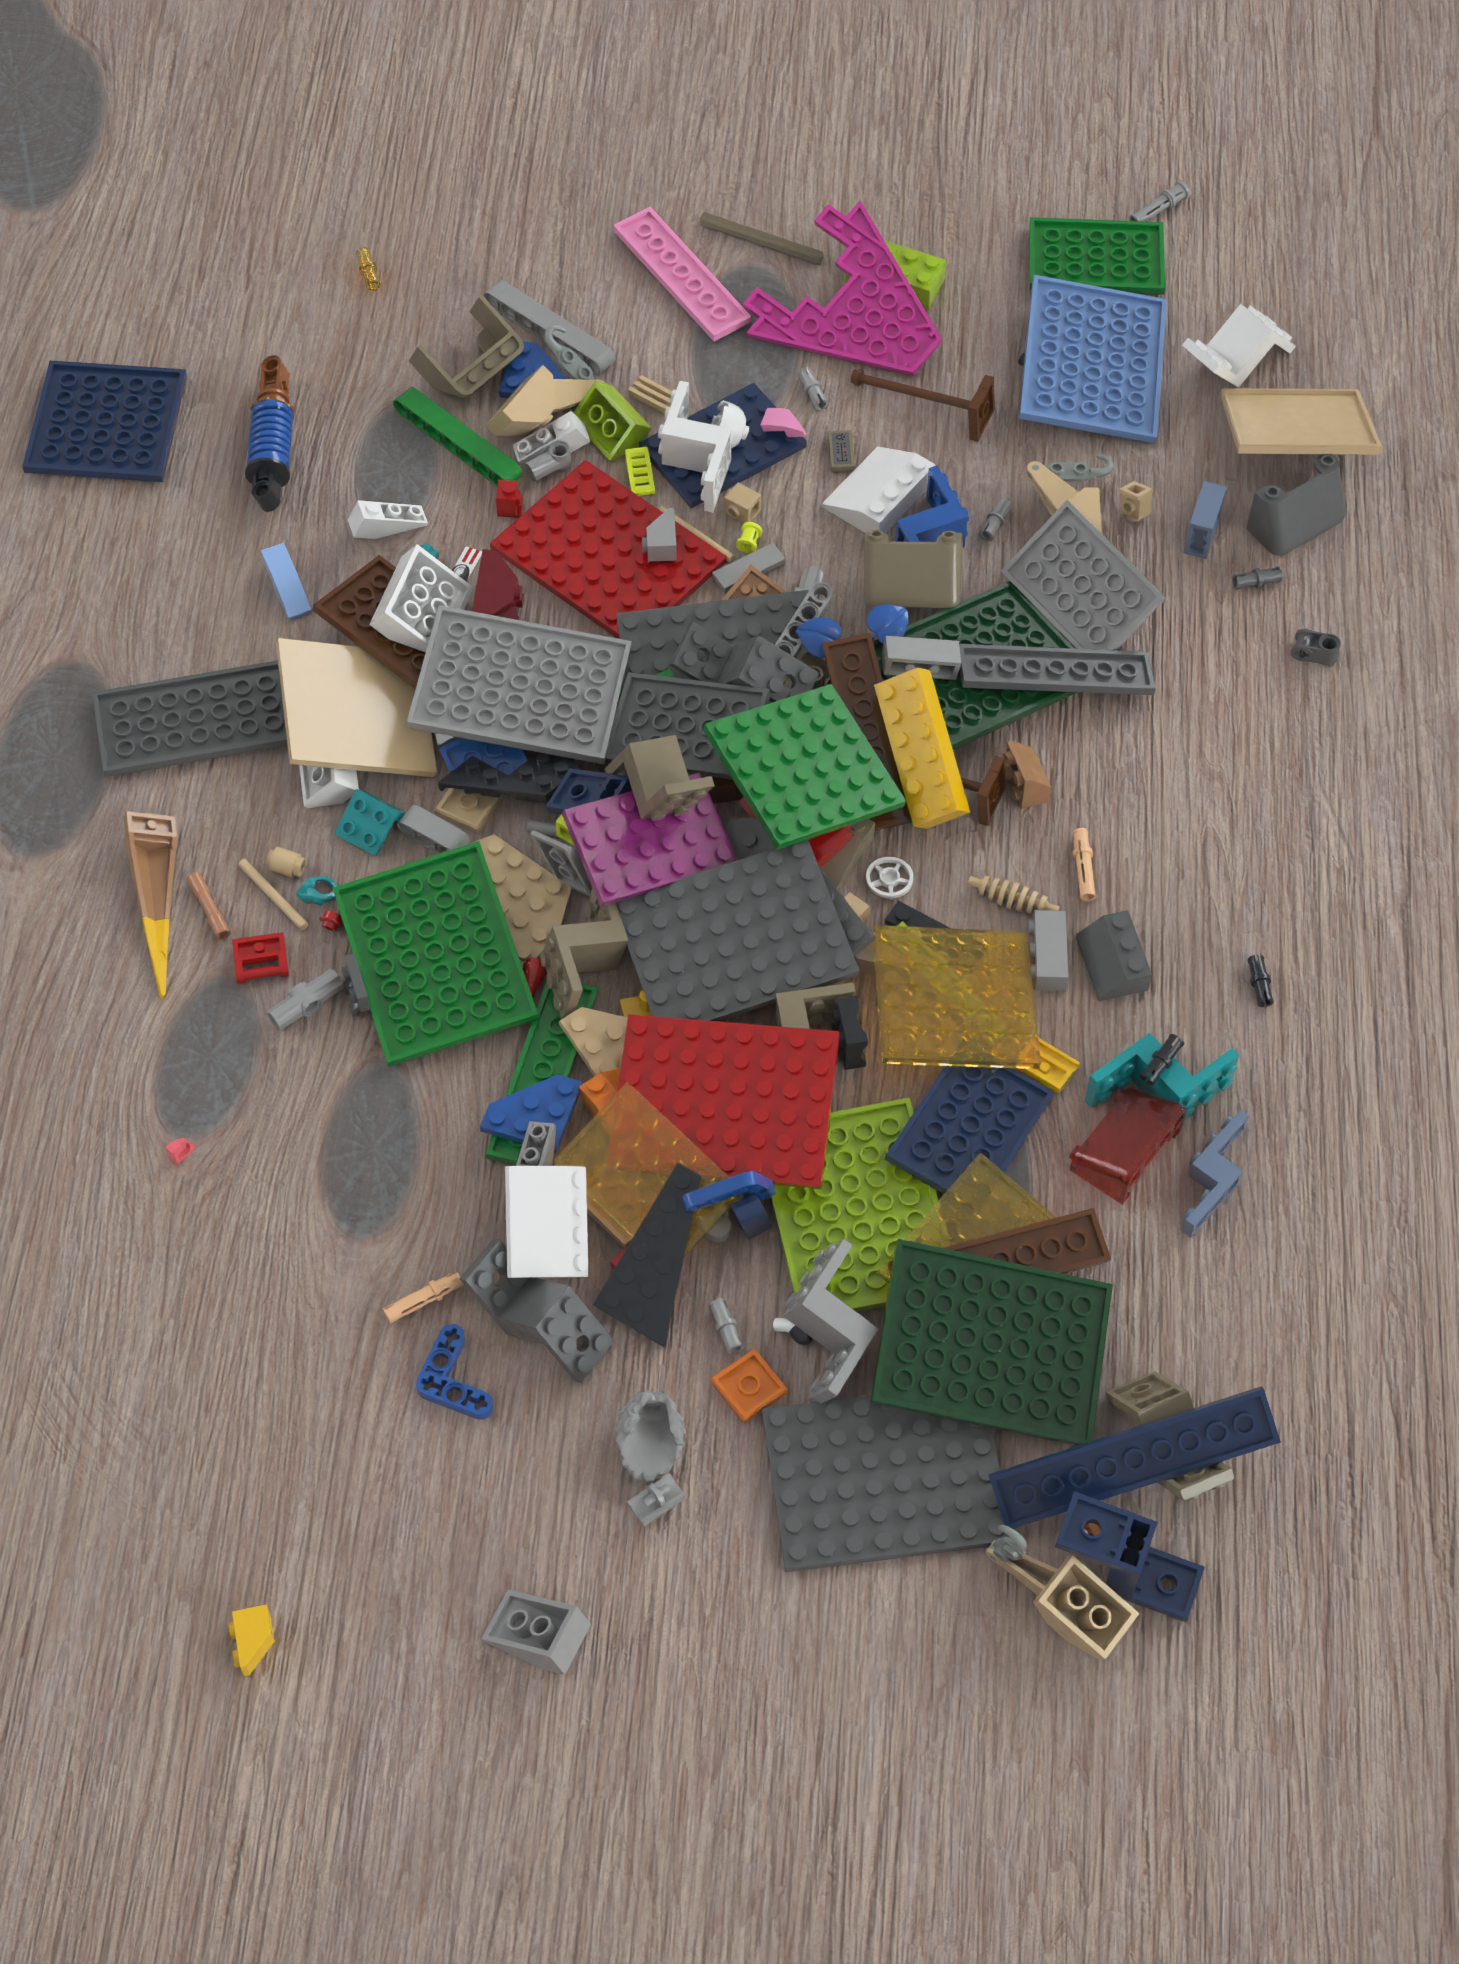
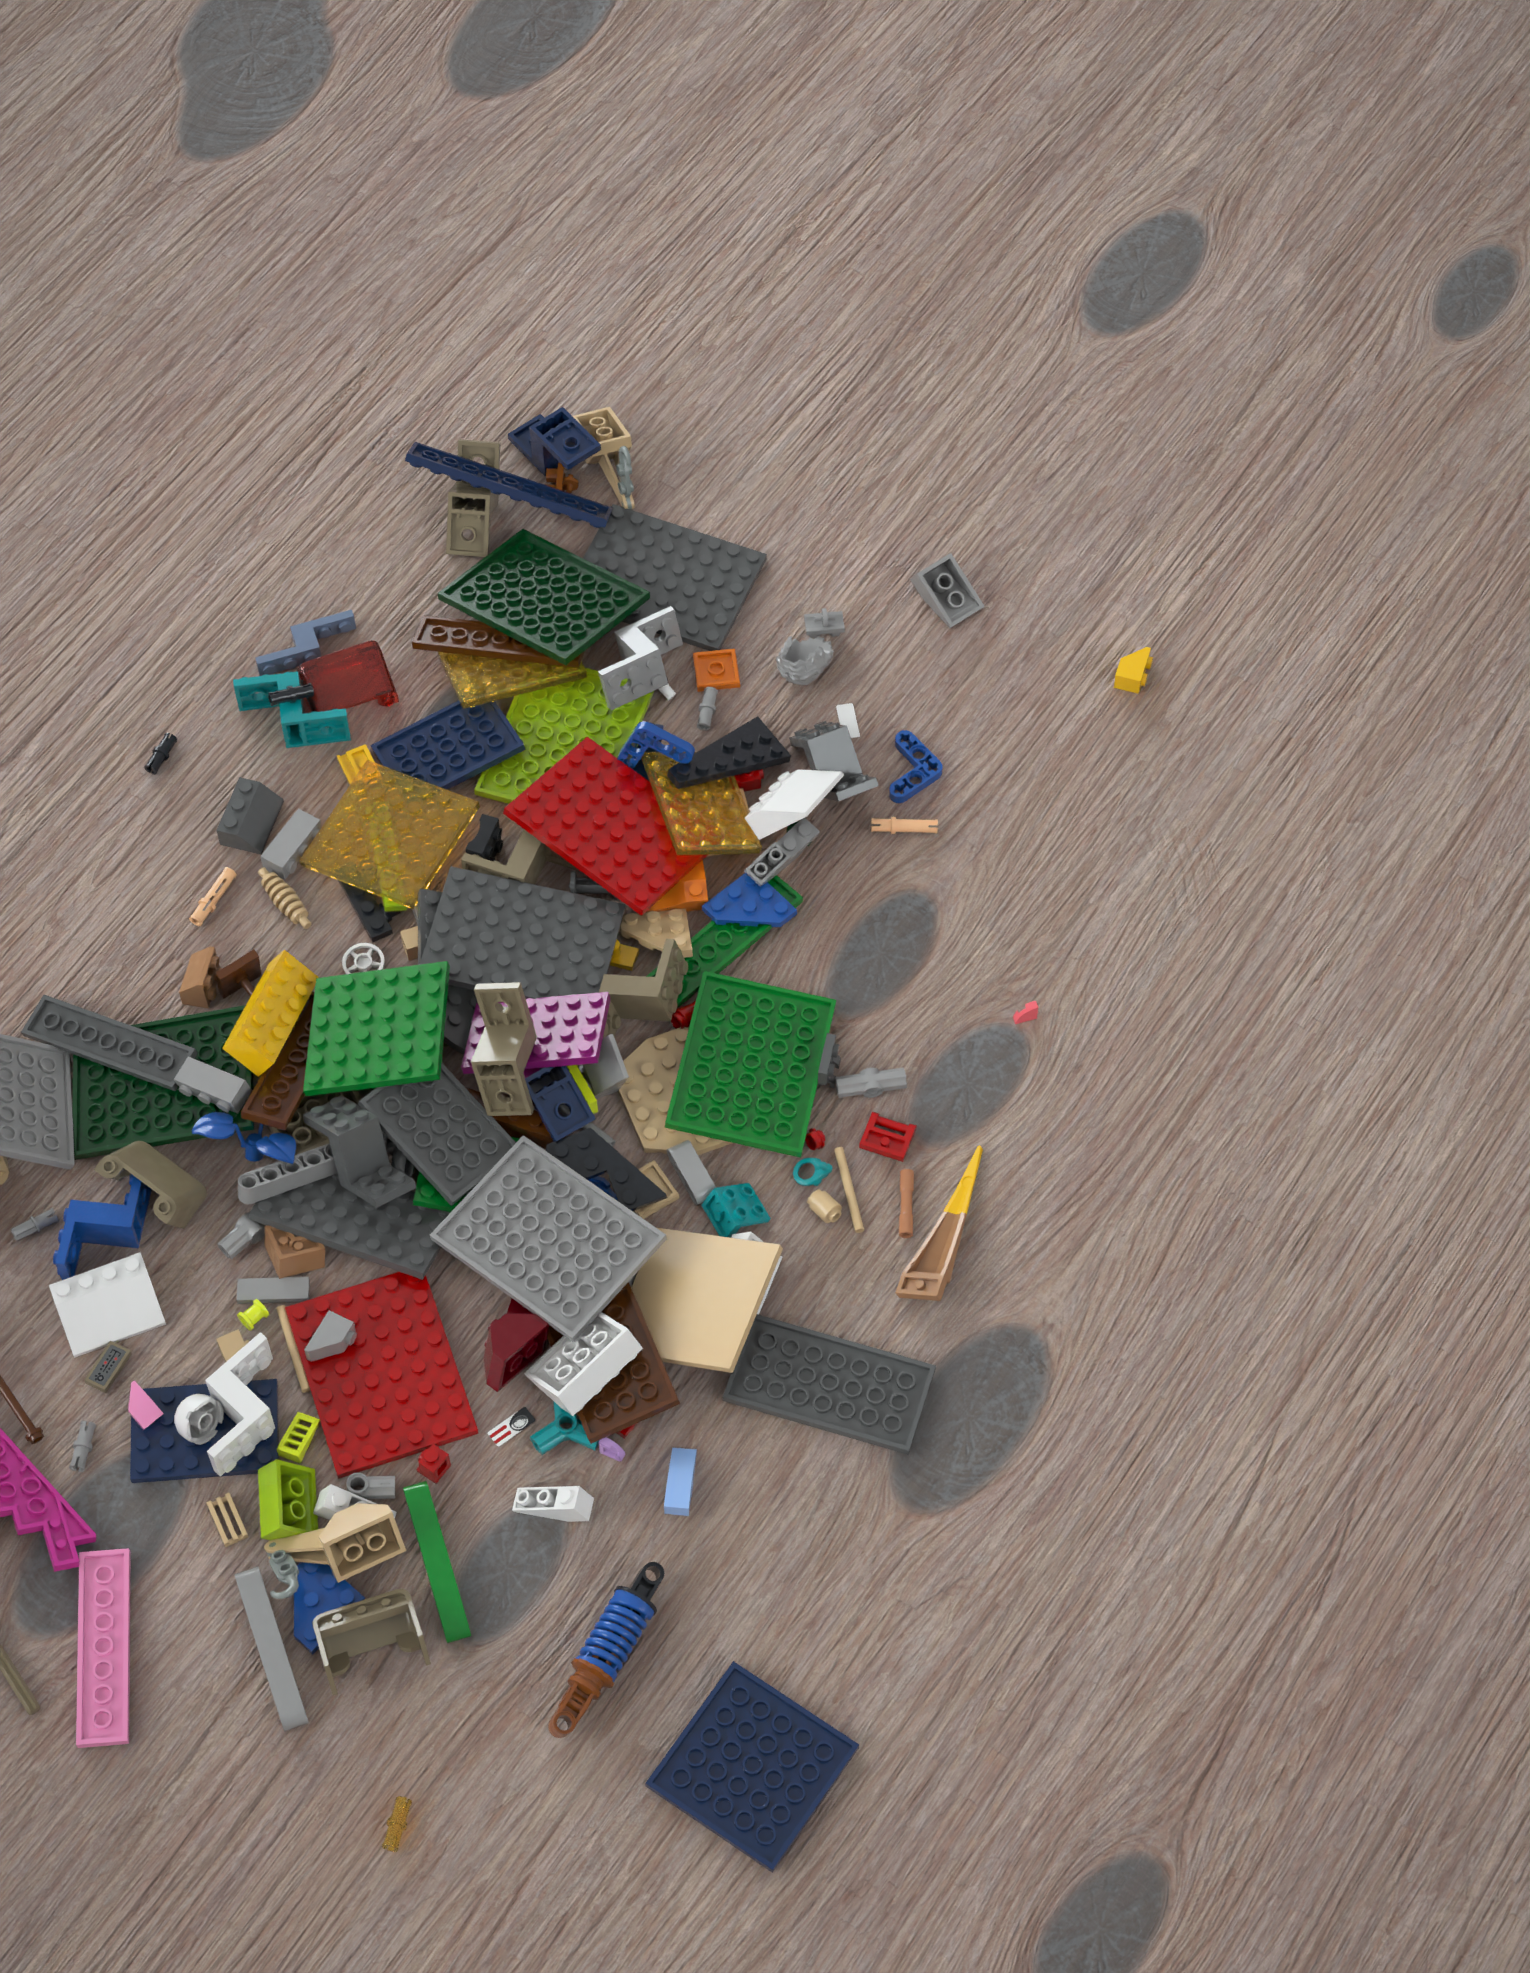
camera: 150 degrees left, 0 degrees up
none -> white sticker [836,703,860,738]

